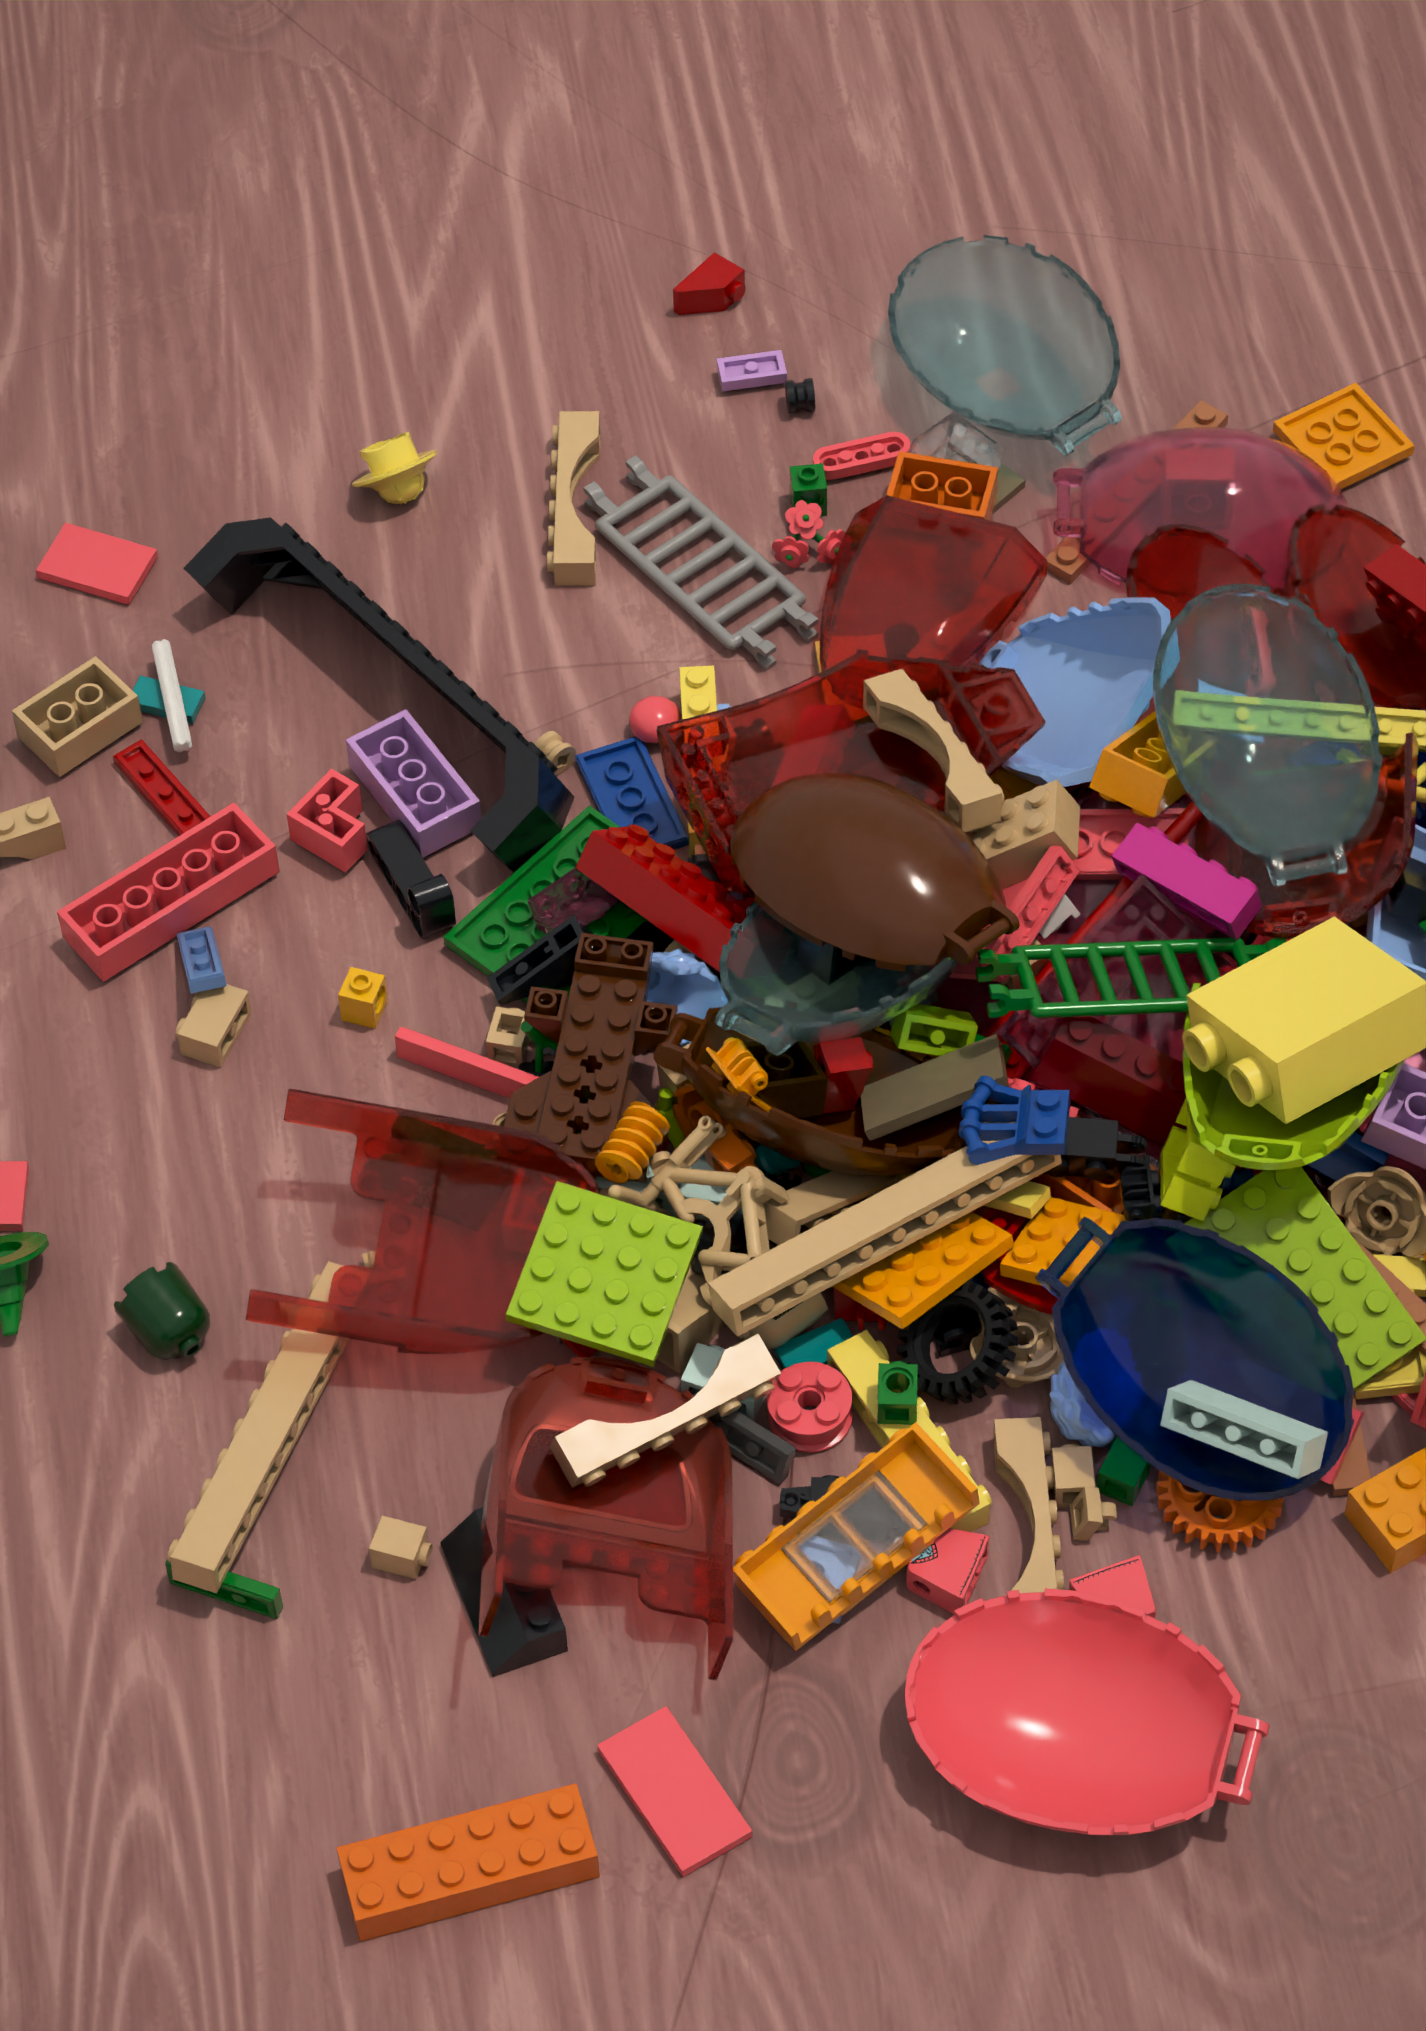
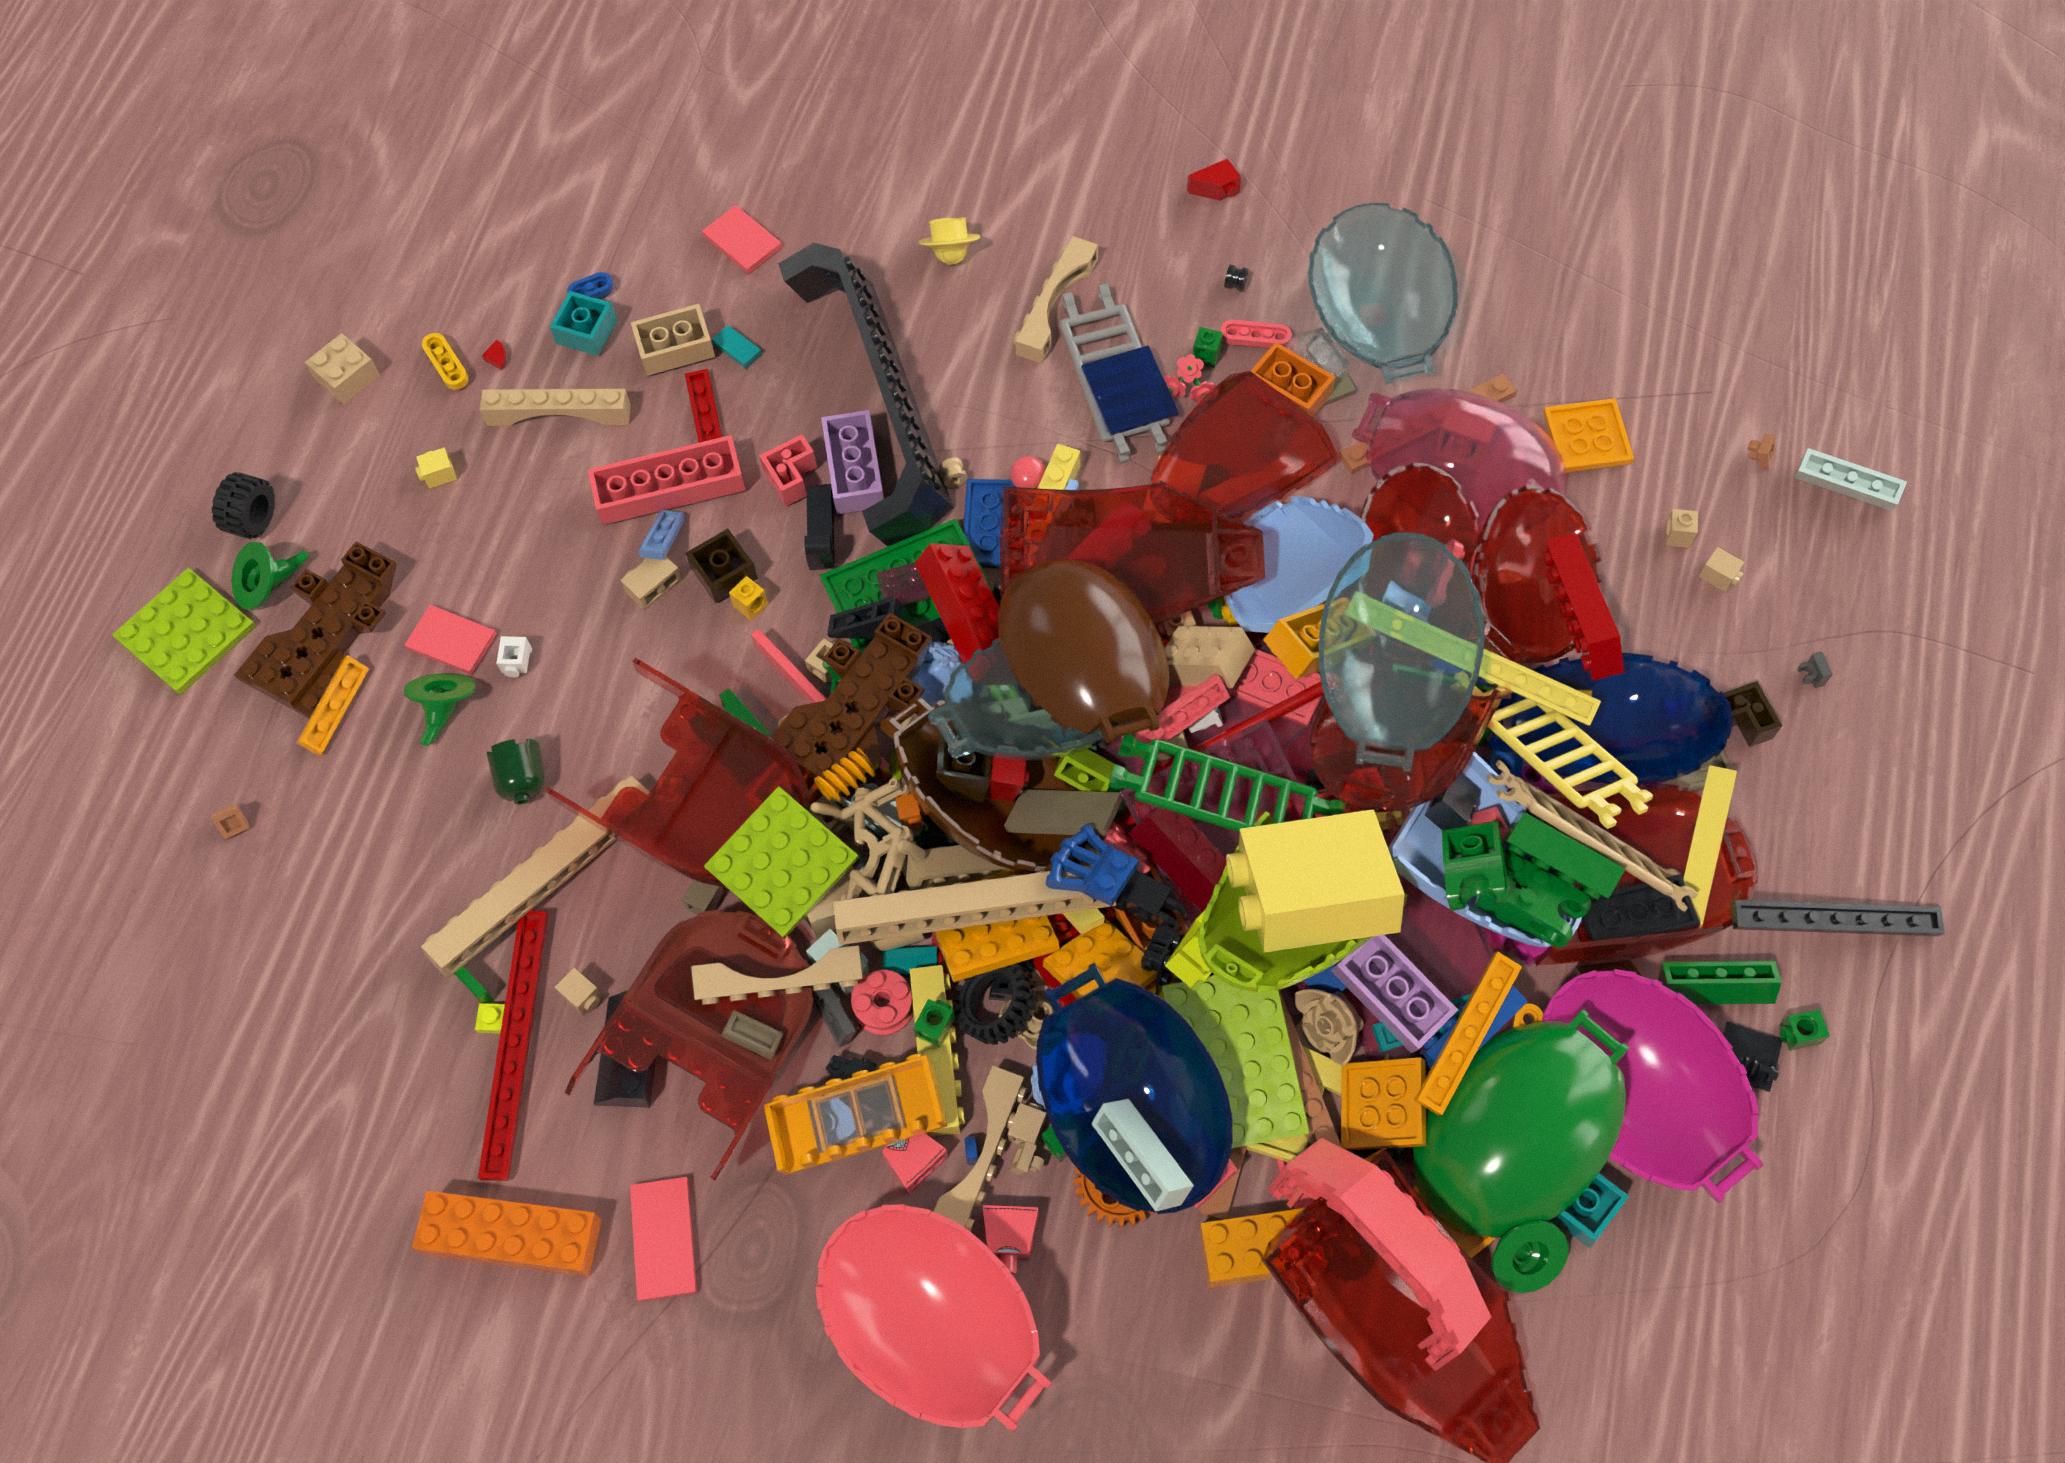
camera: 25 degrees right, 10 degrees up
white axle [152,639,192,752] -> none
light orange hinge [706,1037,772,1113] -> none
lavender plate [716,350,787,392] -> none
tan arch [863,669,1004,833] -> none
dark pink brick [1111,822,1262,940] -> none
none -> neon yellow plate [475,1003,505,1034]
none -> red plate [478,911,549,1182]
none -> white brick [496,636,532,677]
none -> dark tan brick [682,873,725,915]
none -> dark brown brick [685,528,758,603]
none -> dark tan tile [721,1010,784,1060]
none -> blue tile [964,1136,978,1166]
none -> clear blue piece [1081,345,1179,436]

